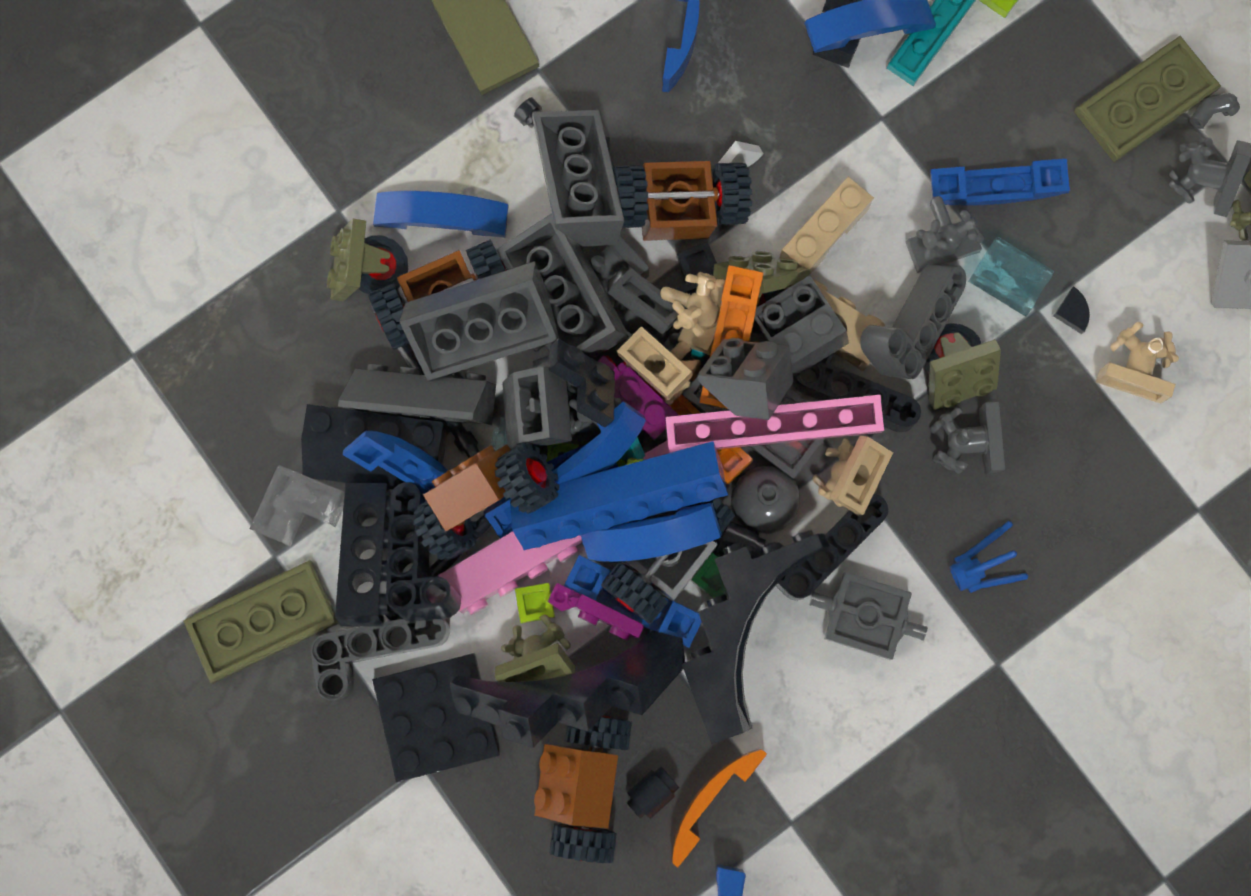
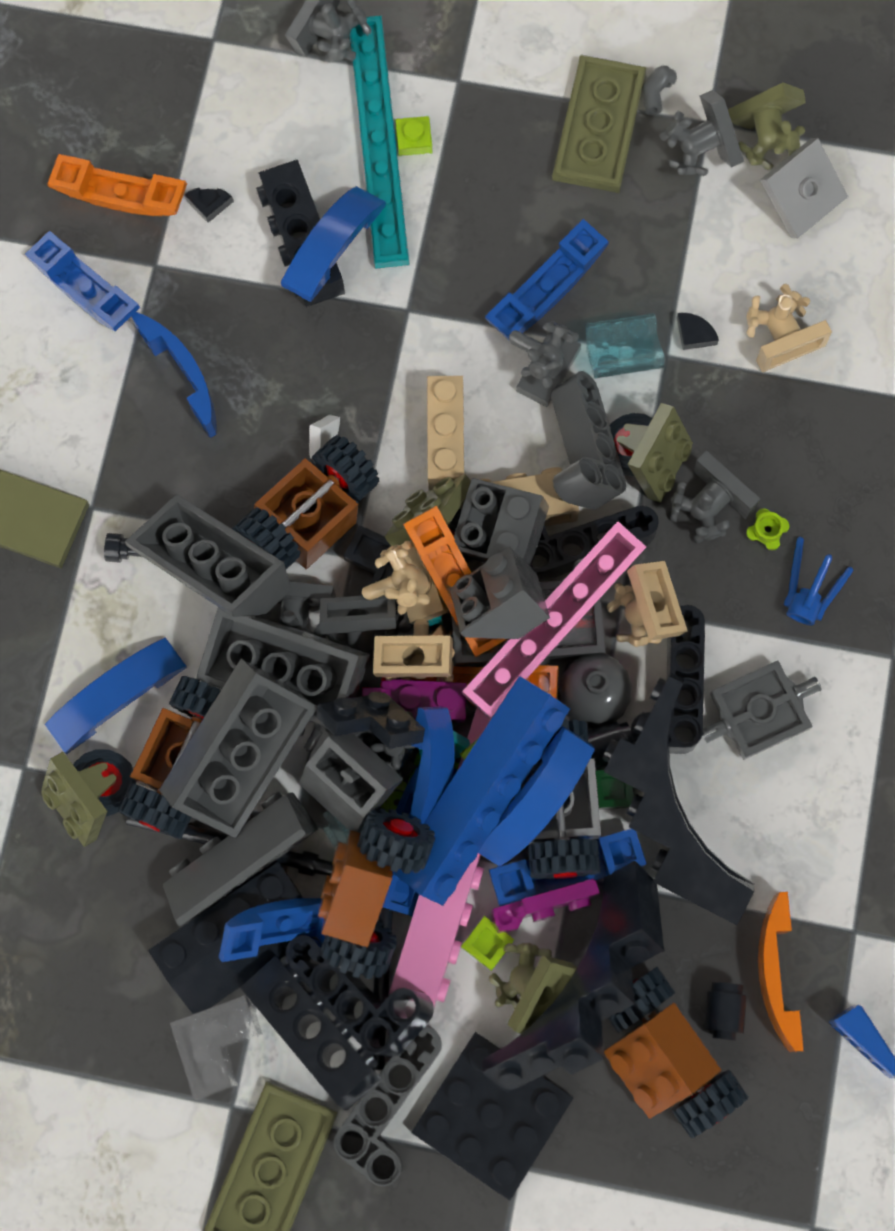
camera: 40 degrees left, 5 degrees down
none -> lime plate [746,509,789,550]

